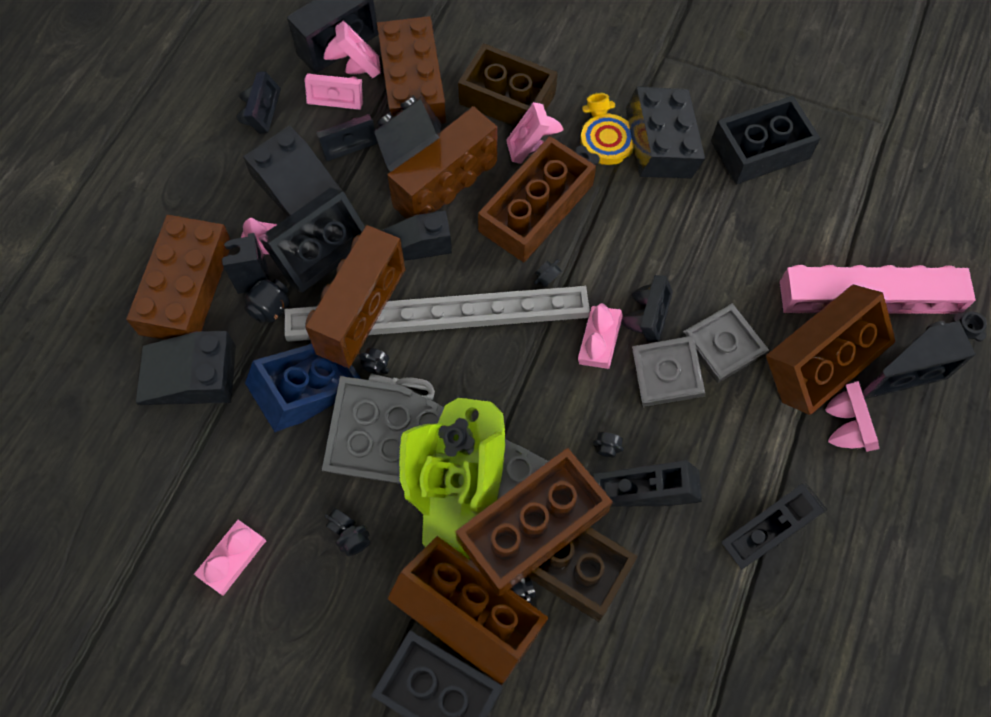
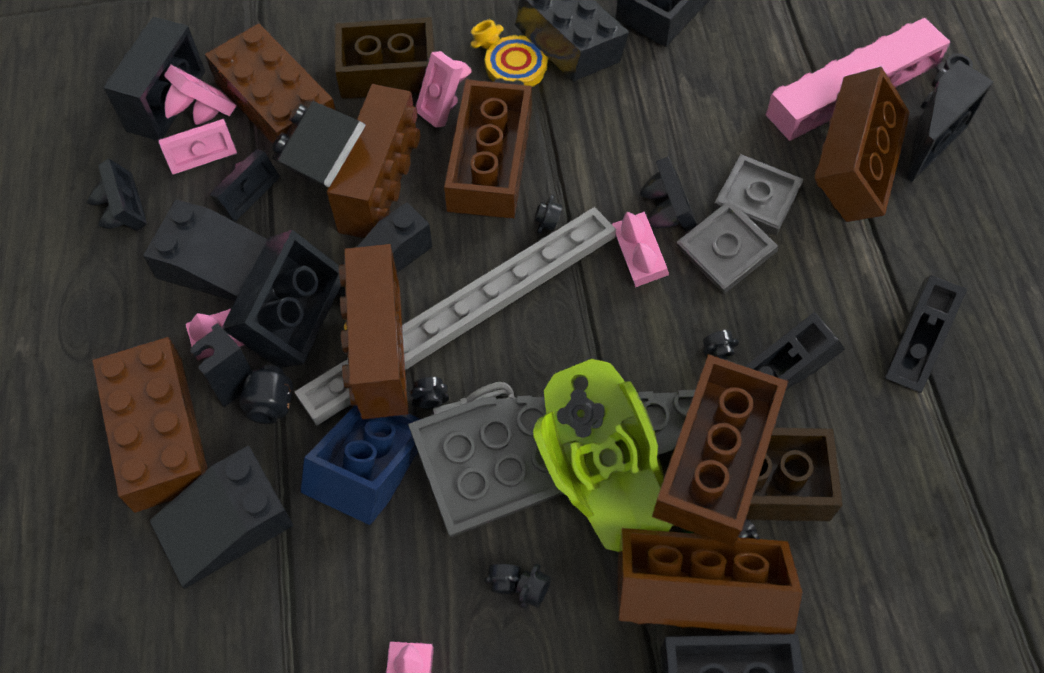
camera: 30 degrees left, 5 degrees down
bright pink tile [825,381,879,452] -> none

